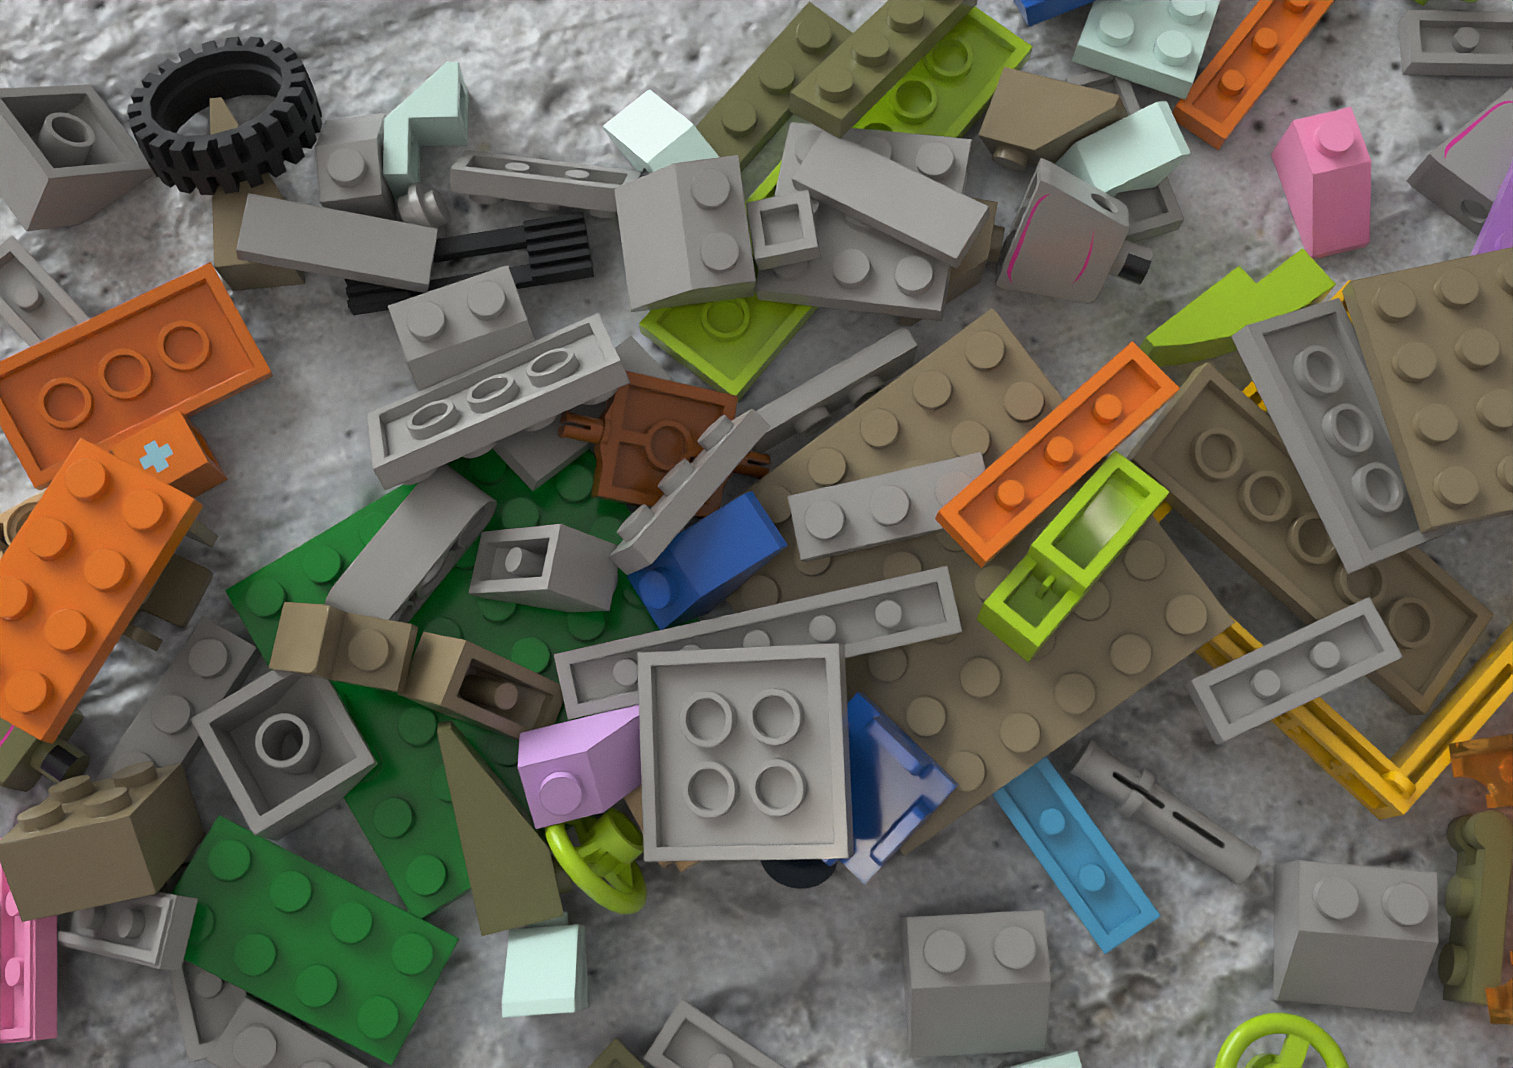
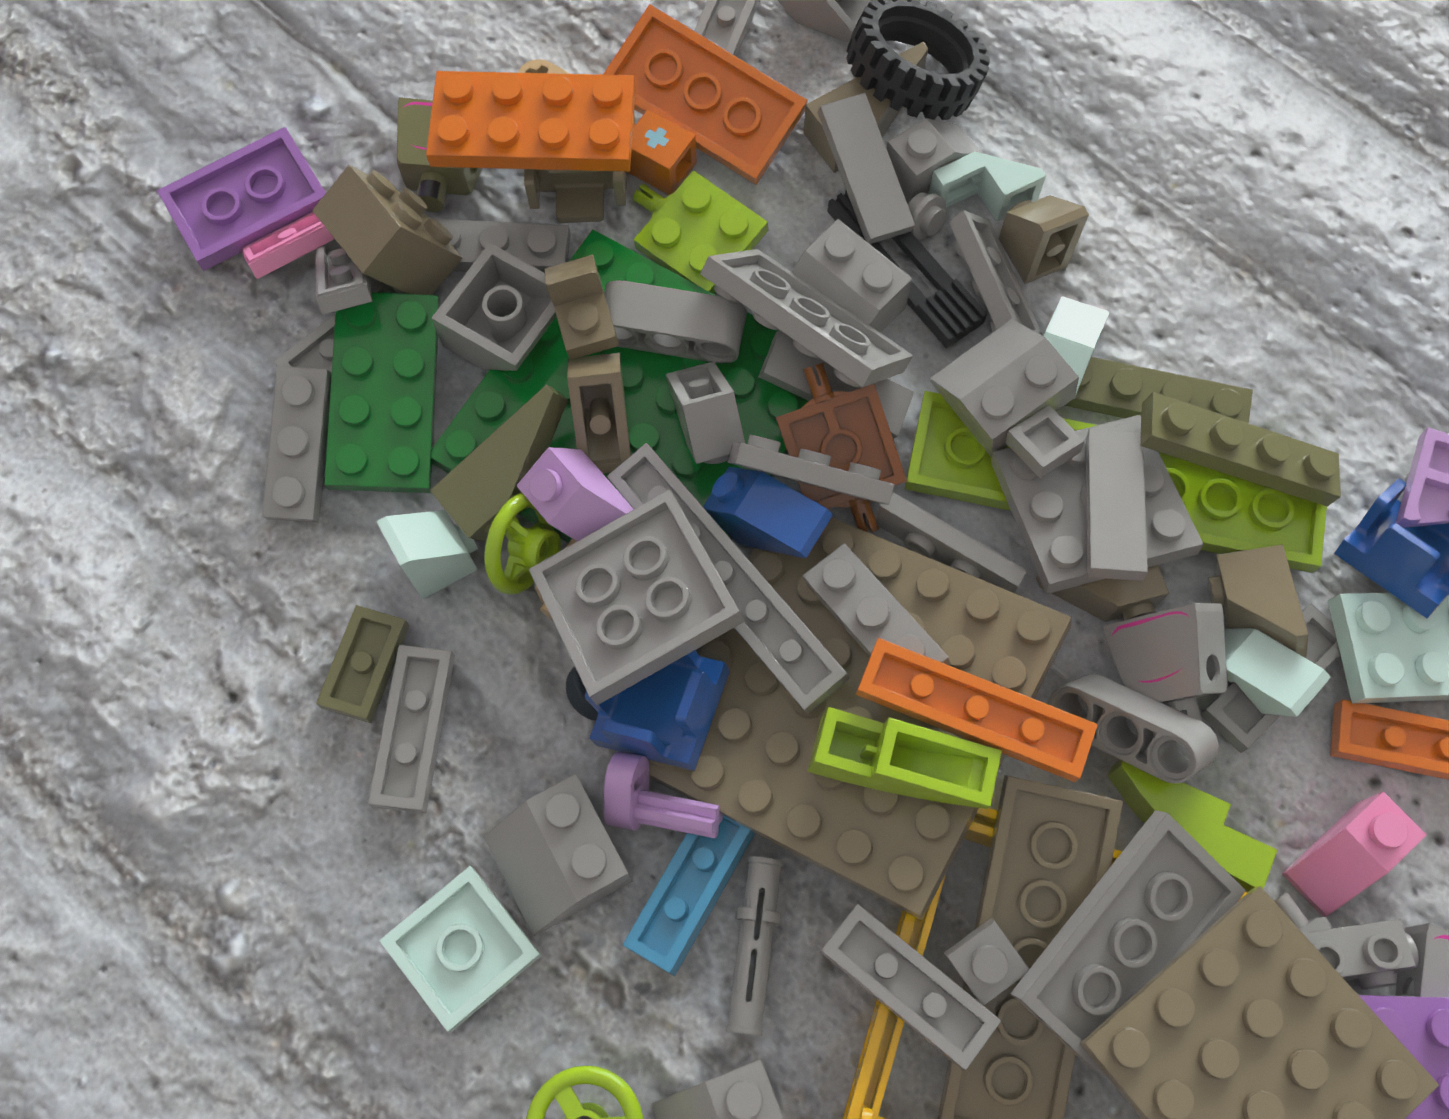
camera: 65 degrees right, 5 degrees down
none -> lavender piece [604,751,723,838]
none -> lime plate [633,170,769,295]
none -> light grey plate [944,918,1029,1006]
none -> dark tan slope [998,195,1089,284]
none -> light grey beam [1048,673,1219,784]
none -> light grey brick [1274,893,1419,990]

